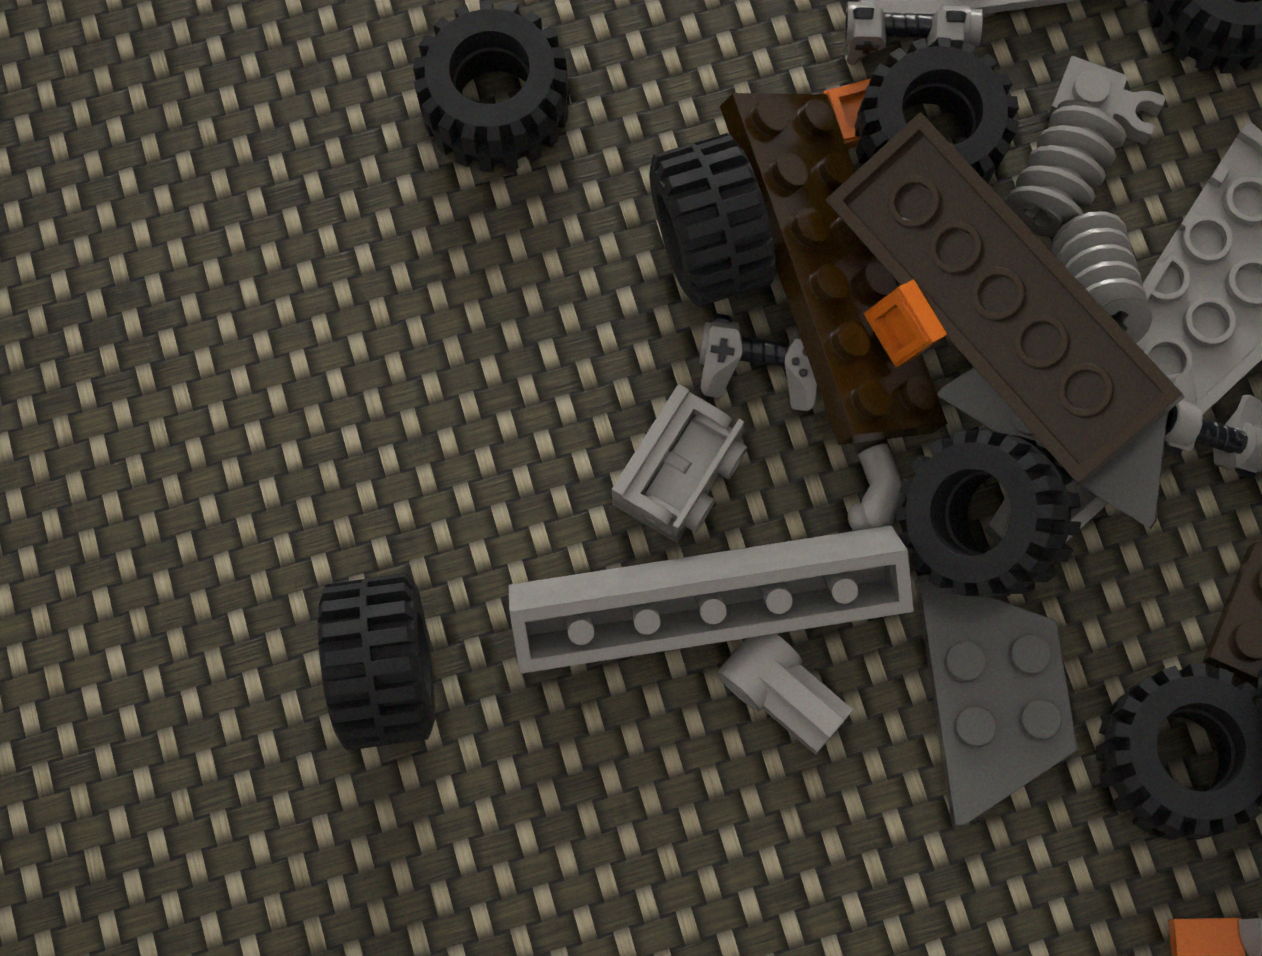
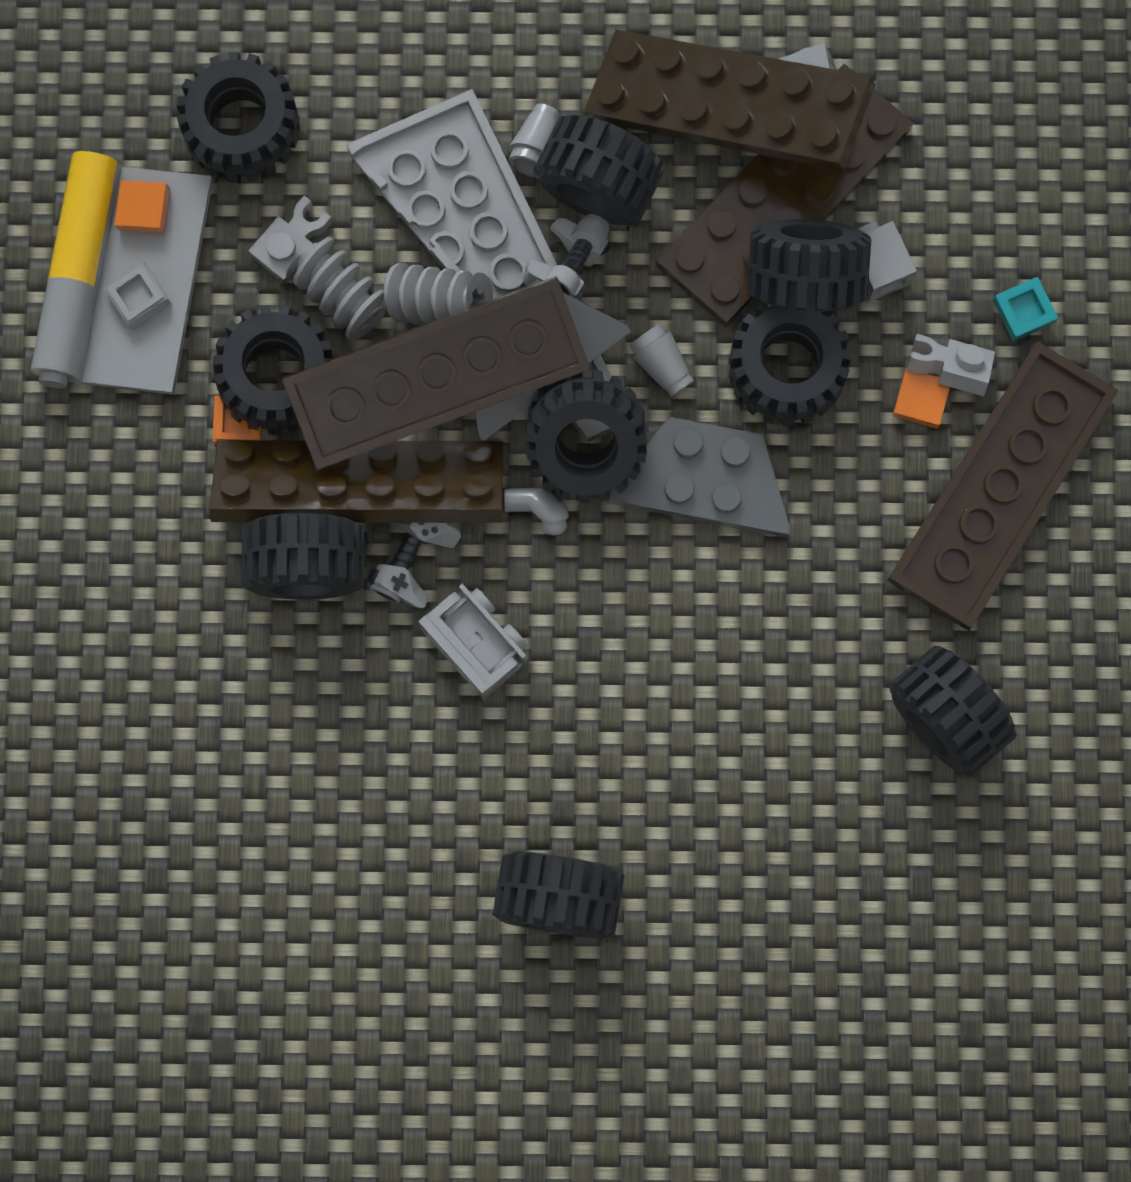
camera: 75 degrees left, 5 degrees up
black tyre [413,1,570,172] -> none
light grey brick [508,525,914,674] -> none
light grey piece [716,633,853,755] -> none
light grey piece [845,1,983,65] -> none
orange tile [863,279,947,368] -> none
none -> light grey cone [629,324,694,397]

